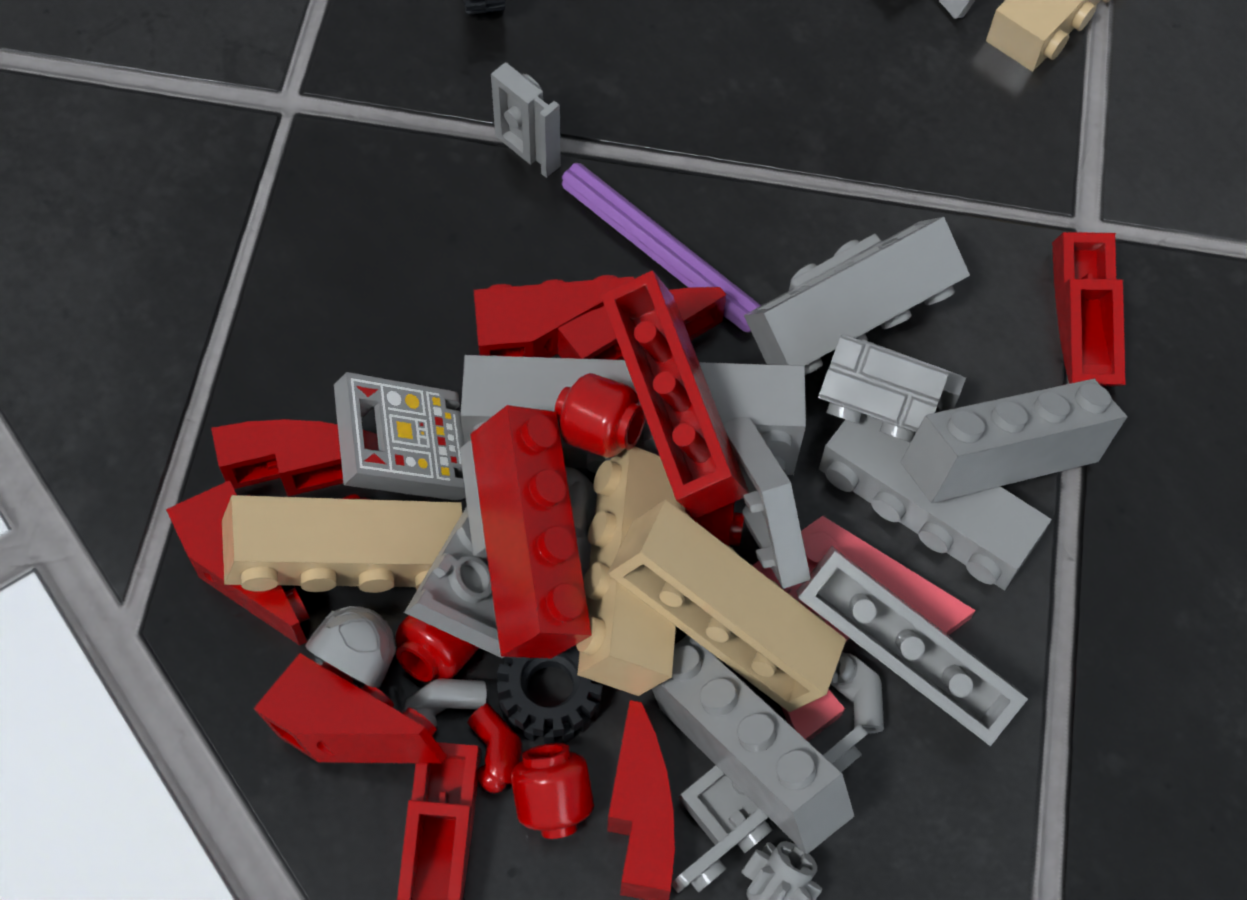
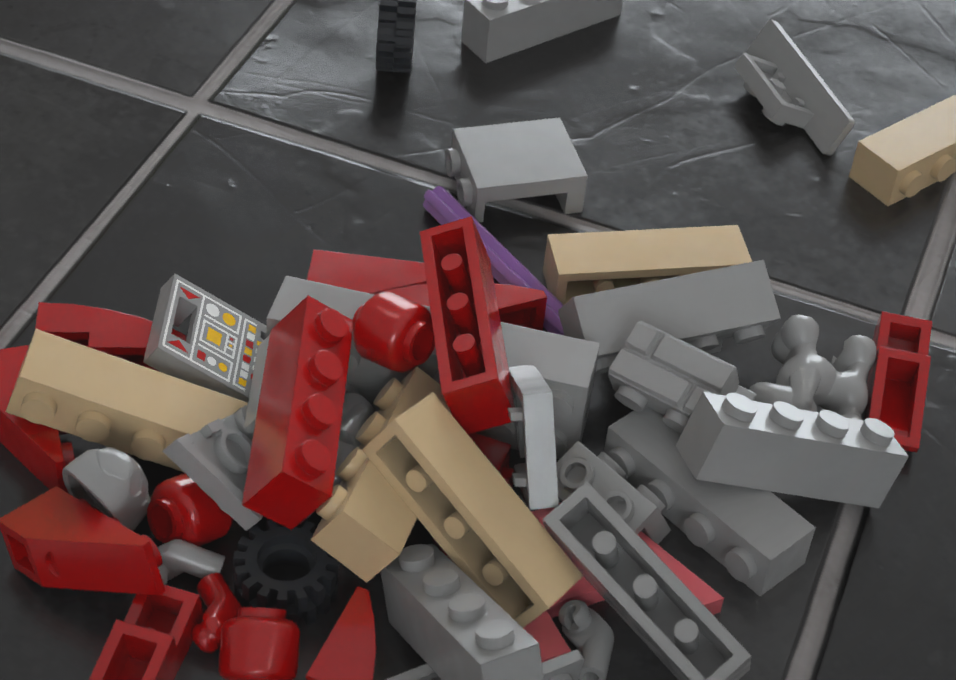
camera: 10 degrees right, 20 degrees down
light grey plate [491,62,561,178] -> none
none -> light grey panel [445,118,588,222]
none -> tan brick [543,225,752,305]
none -> light grey bracket [557,441,671,544]
none -> light grey animal [749,314,878,421]

